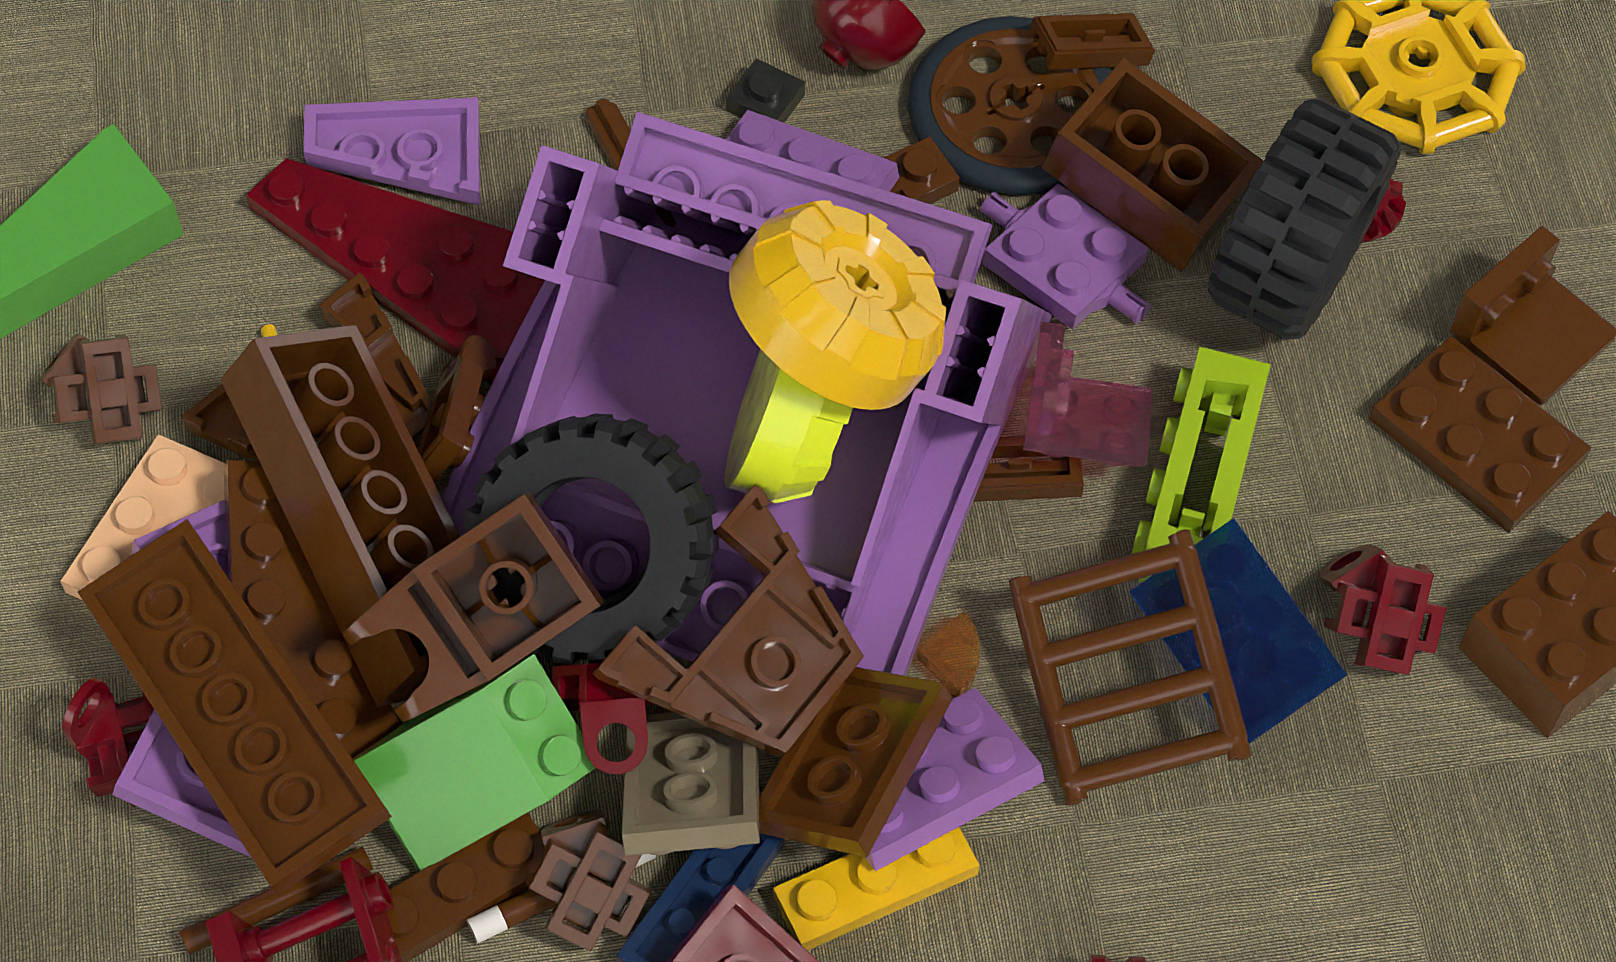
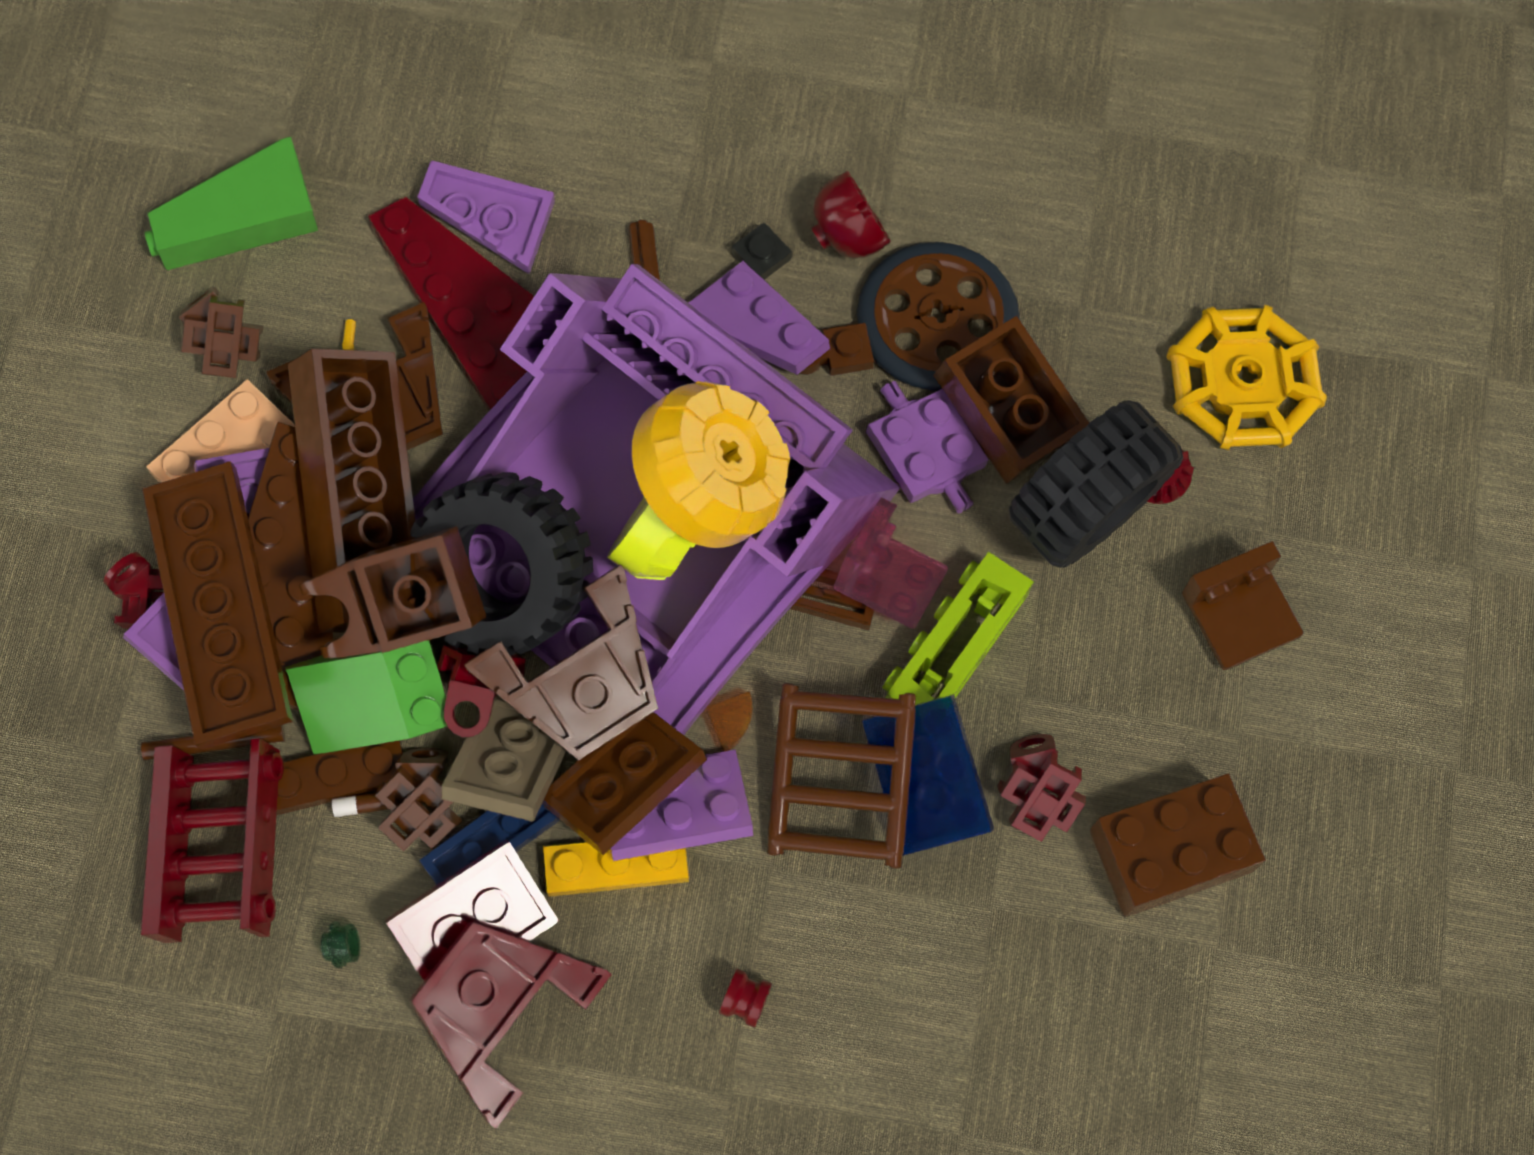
camera: 15 degrees right, 10 degrees up
reddish brown hinge [418,334,498,484] -> none
reddish brown tile [1028,13,1155,69] -> none
reddish brown plate [1369,336,1592,533] -> none

